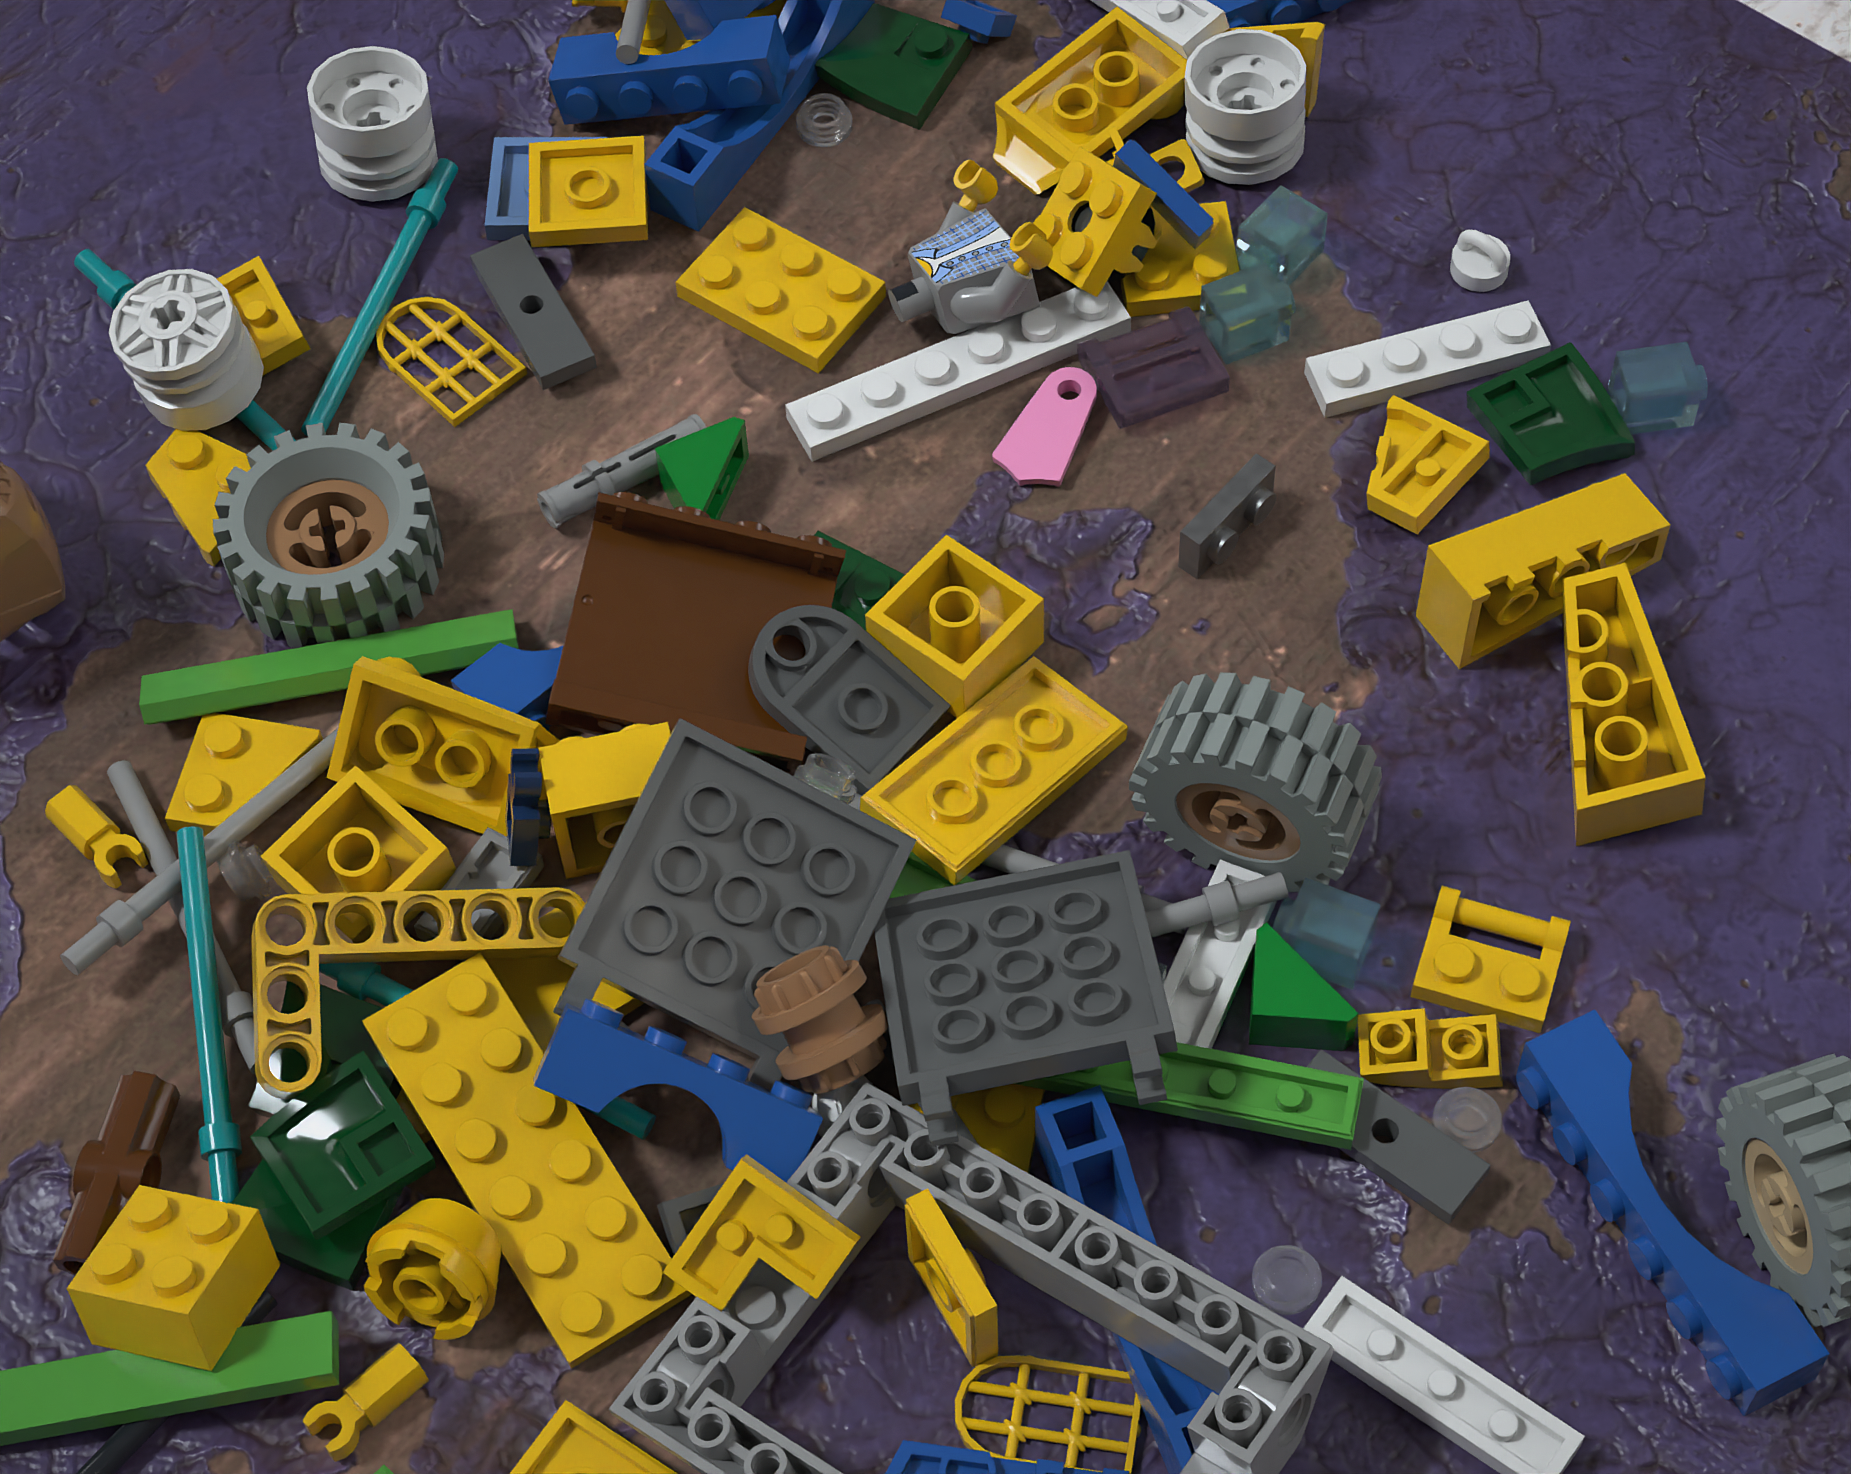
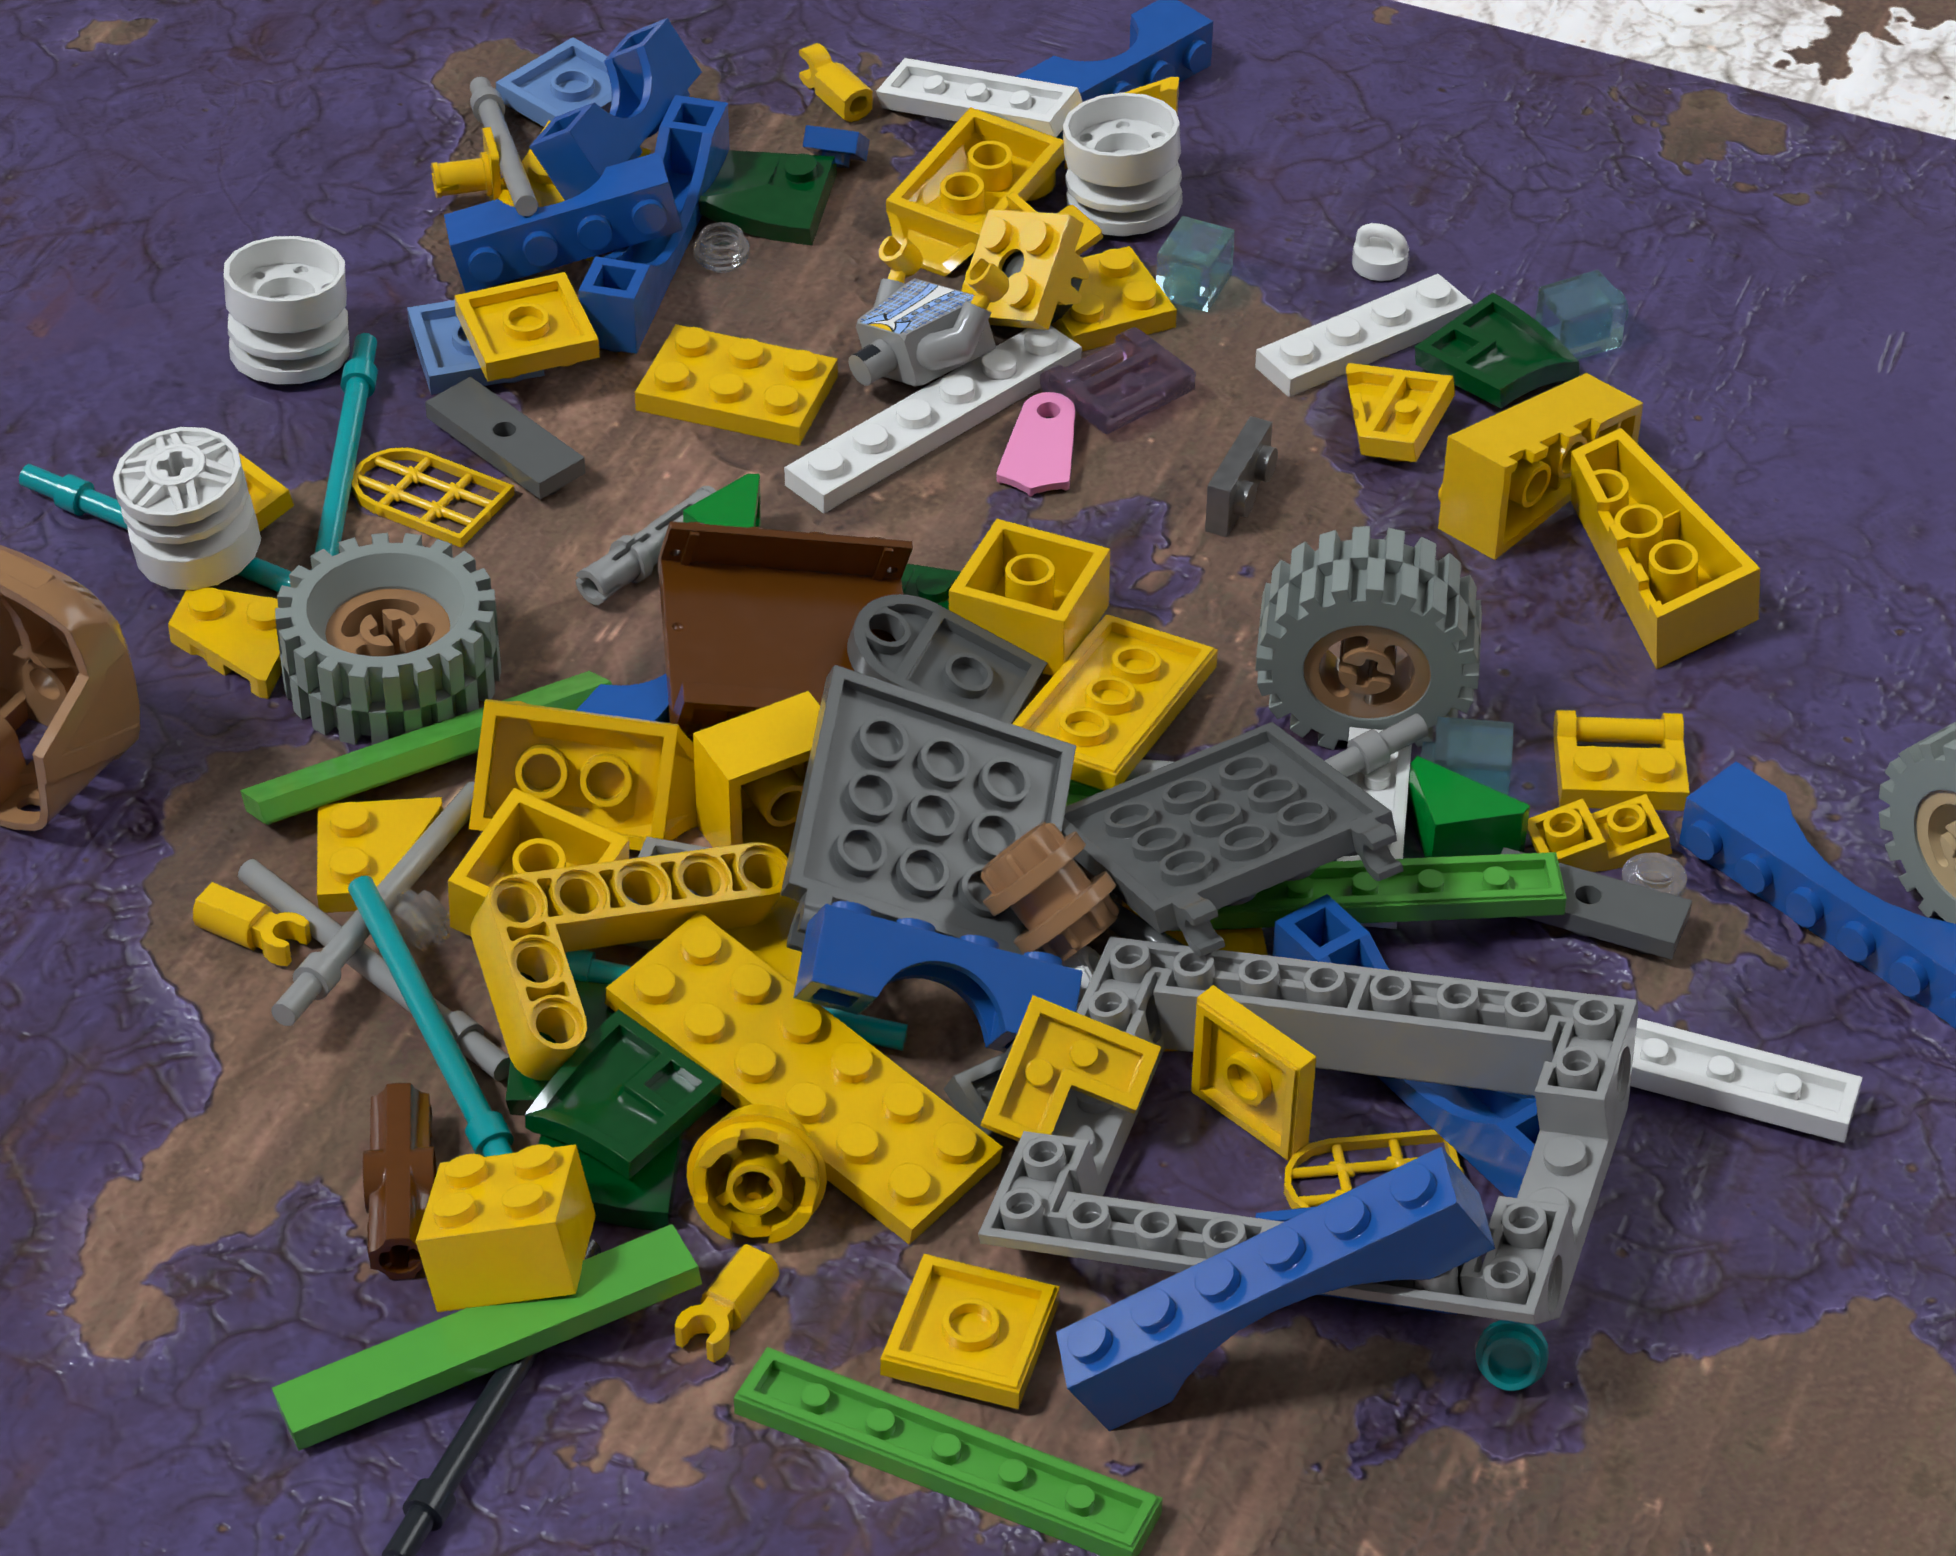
camera: 20 degrees left, 15 degrees down
dark blue plate [505,748,551,866] -> none
blue tile [1113,139,1214,249] -> none
clear light blue brick [1199,262,1296,365] -> none

